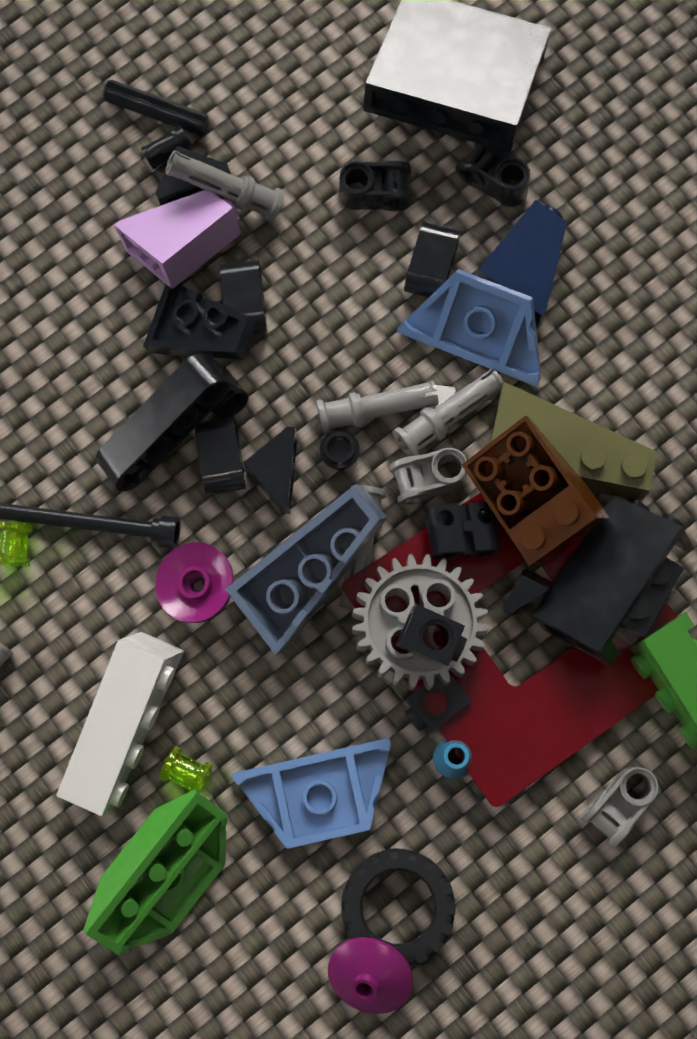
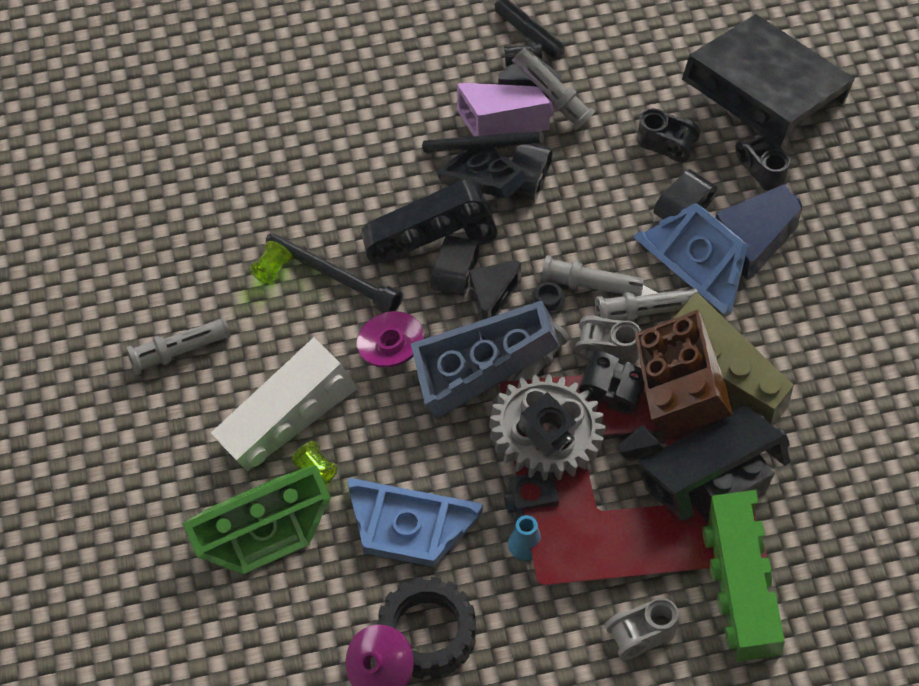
camera: 20 degrees right, 20 degrees down
none -> black bar [422,131,544,153]

